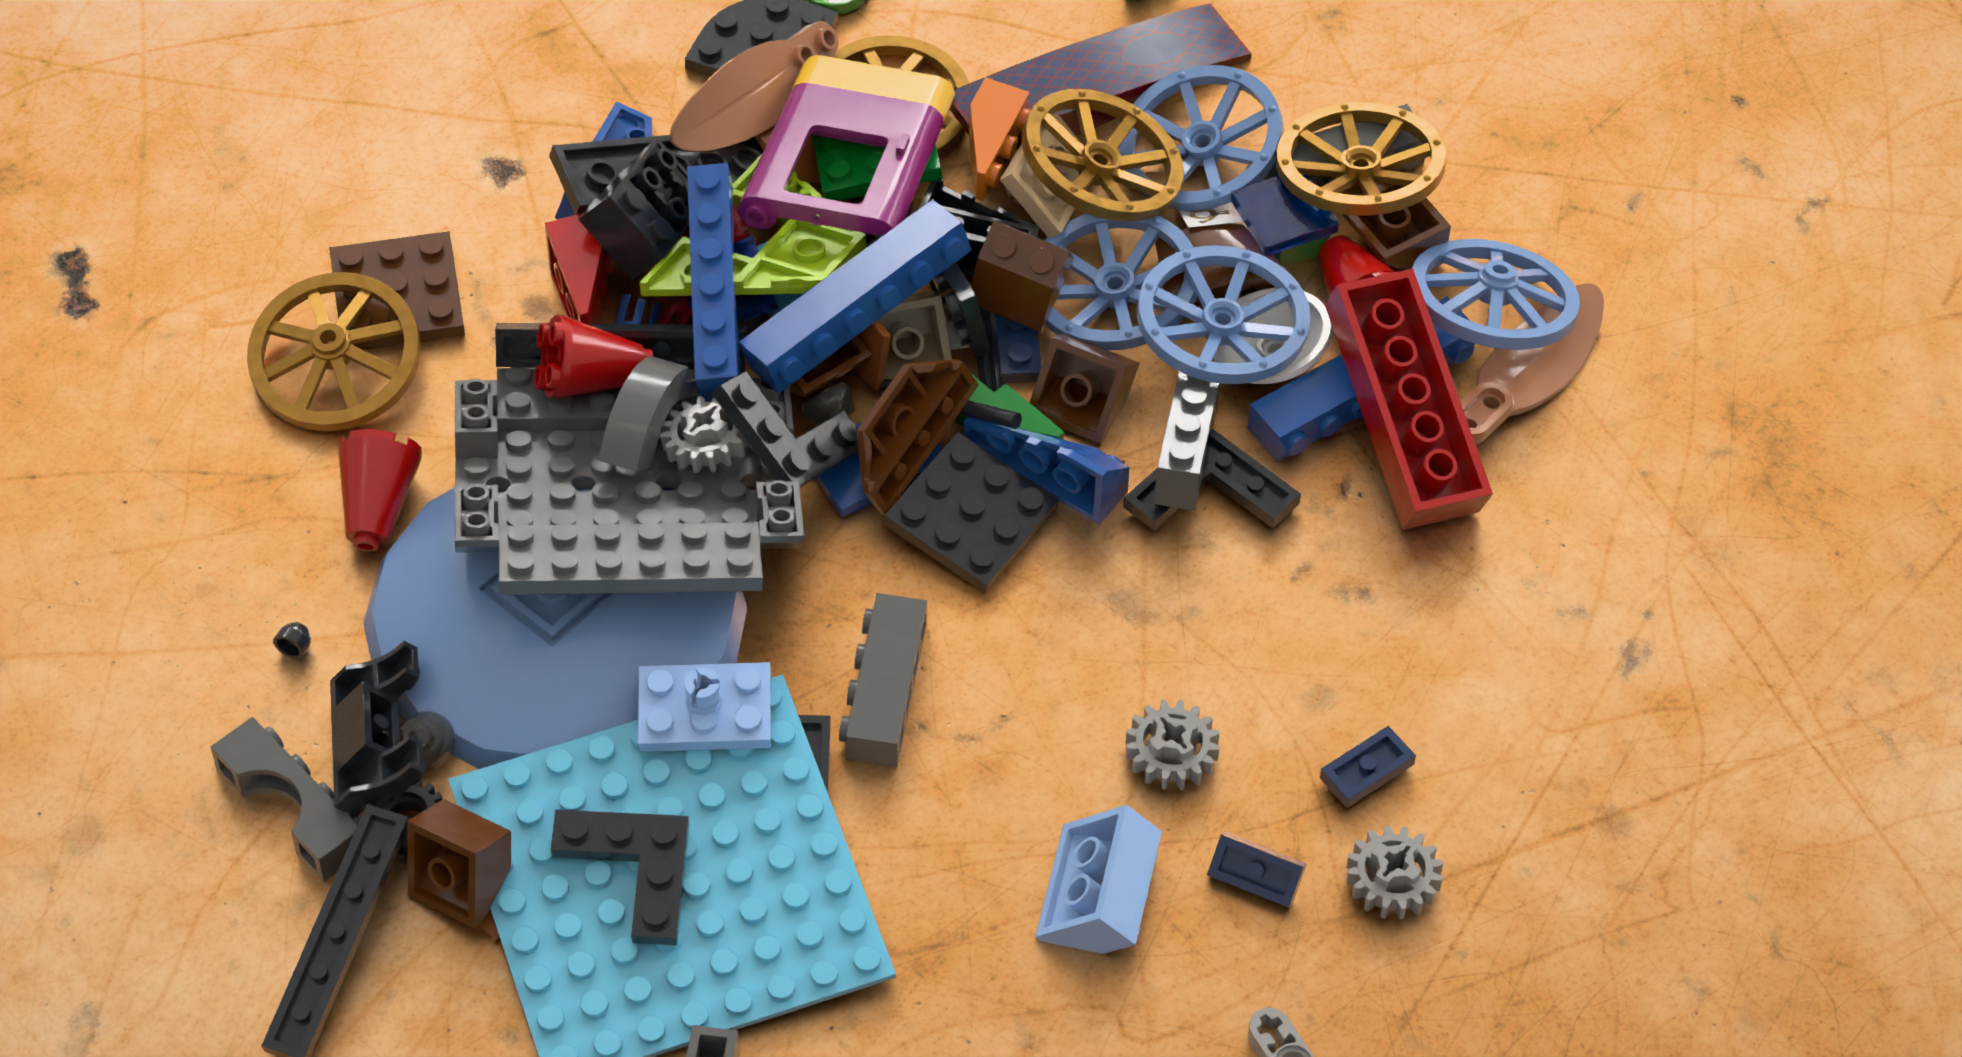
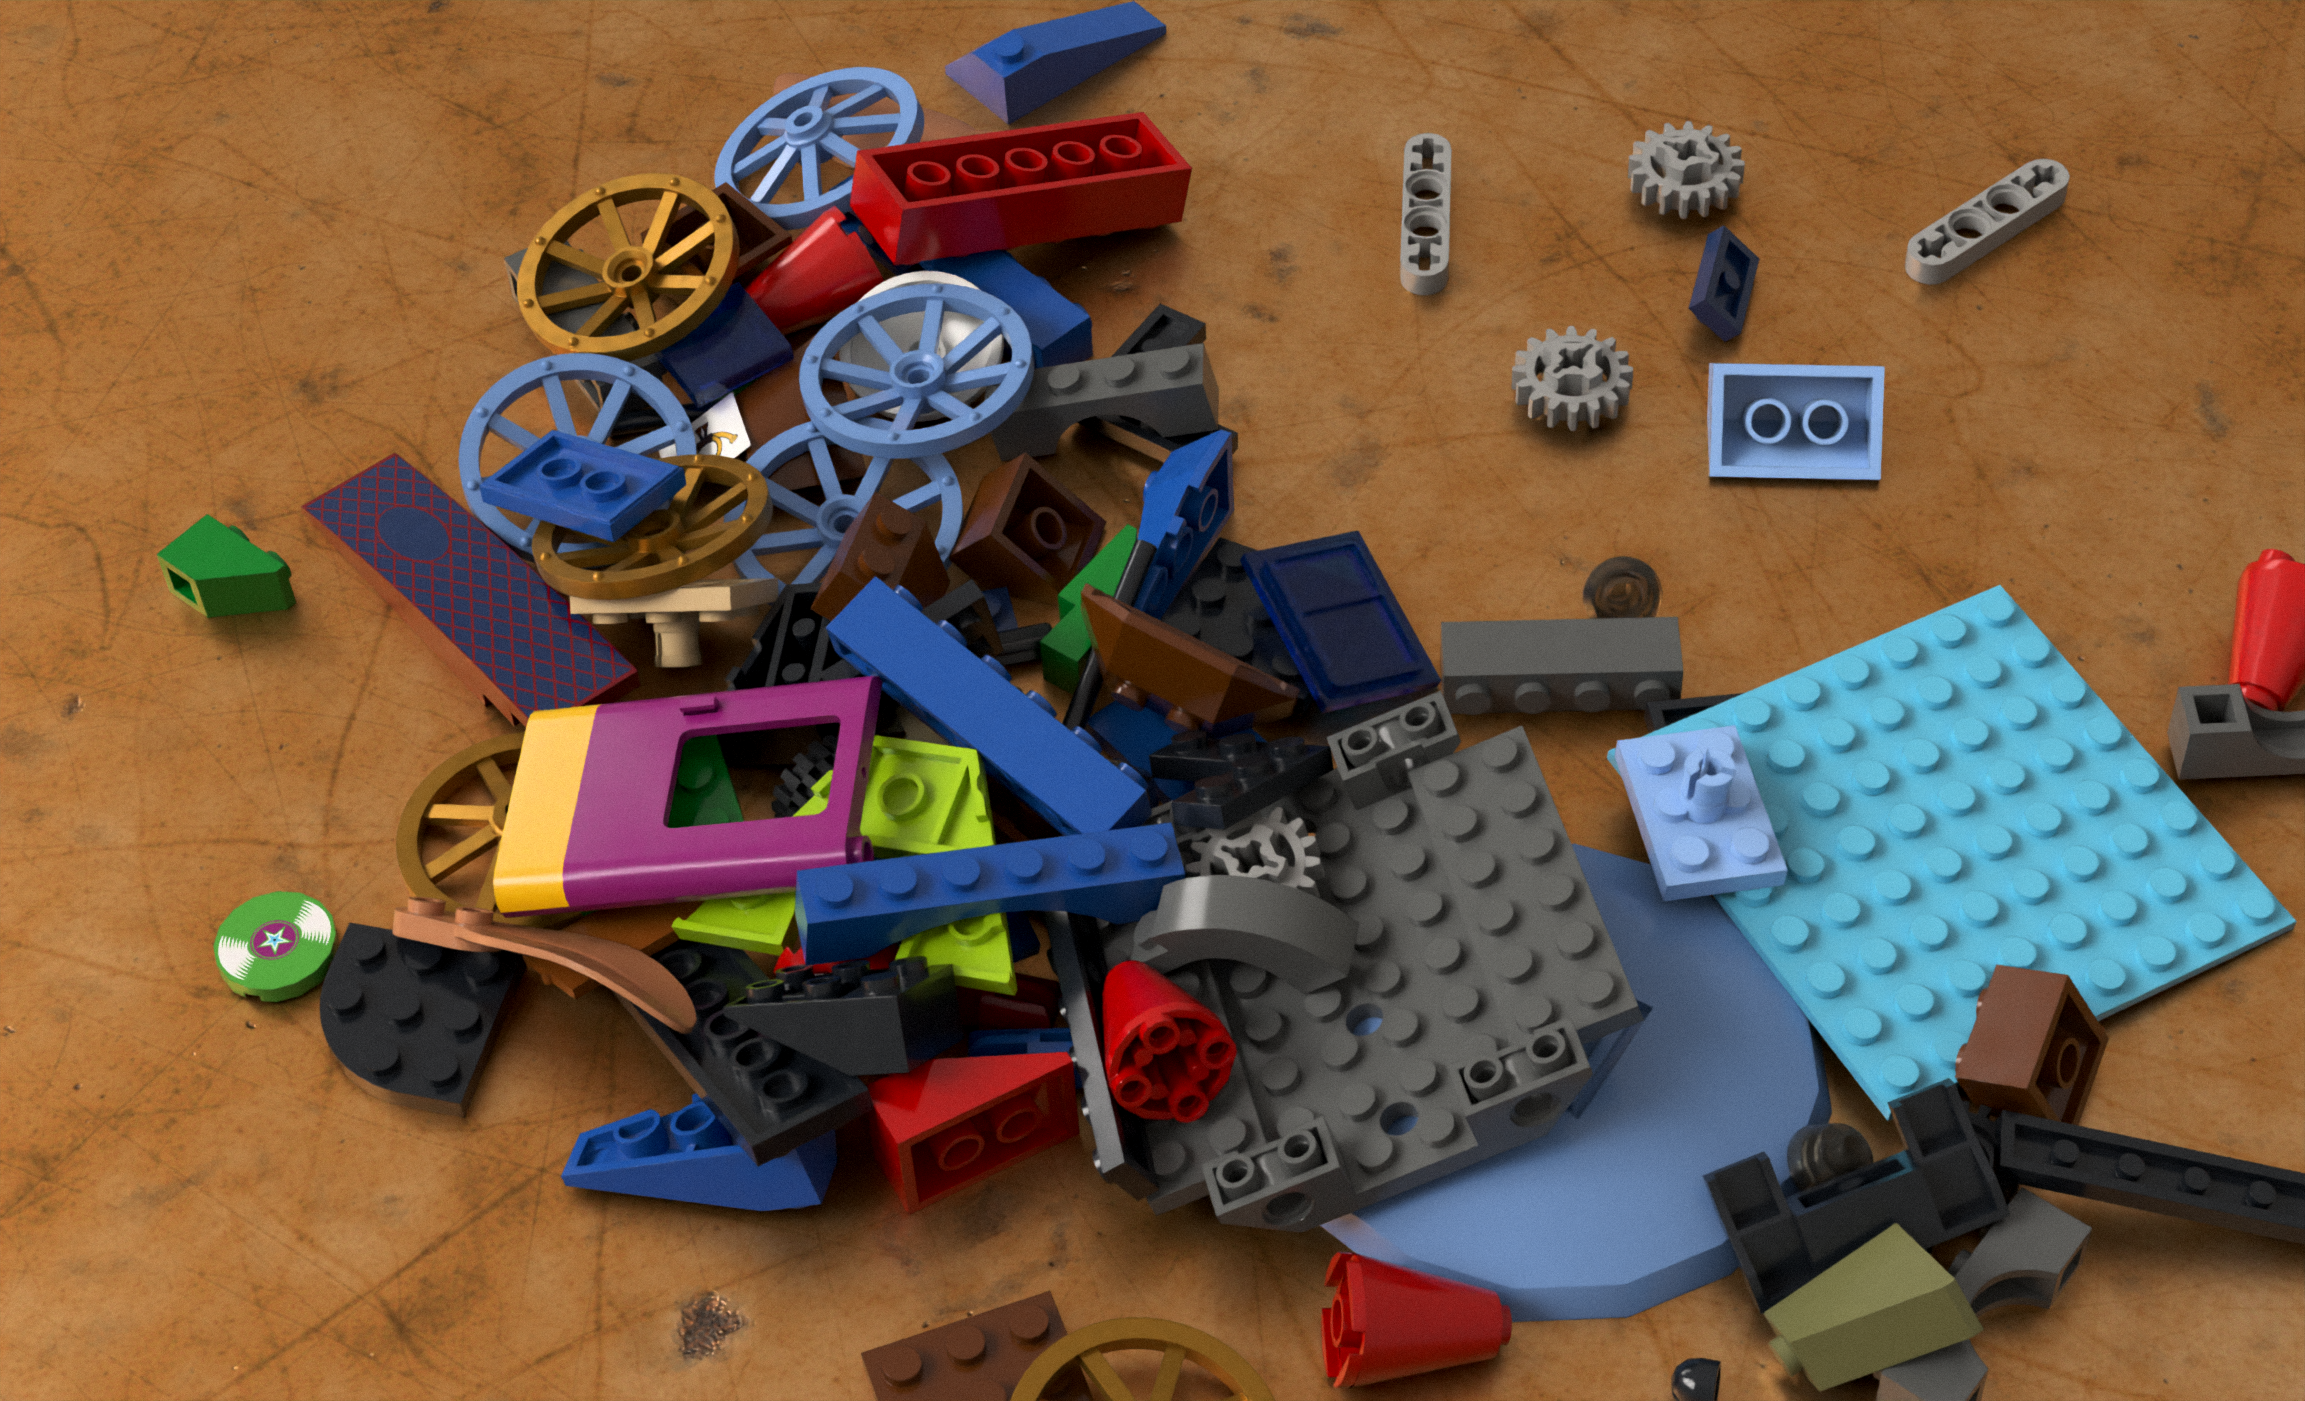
camera: 95 degrees left, 5 degrees down
black plate [551,809,690,945] -> none
orange slope [969,77,1031,201] -> none
dark blue plate [1319,726,1416,808] -> none
none -> blue tile [479,430,687,542]
none -> blue wedge [945,1,1166,125]
none -> clear blue piece [1240,531,1441,713]
none -> light grey beam [1400,133,1452,296]
none -> clear smoke cone [1583,556,1663,619]
none -> olive slope [1763,1223,1984,1392]

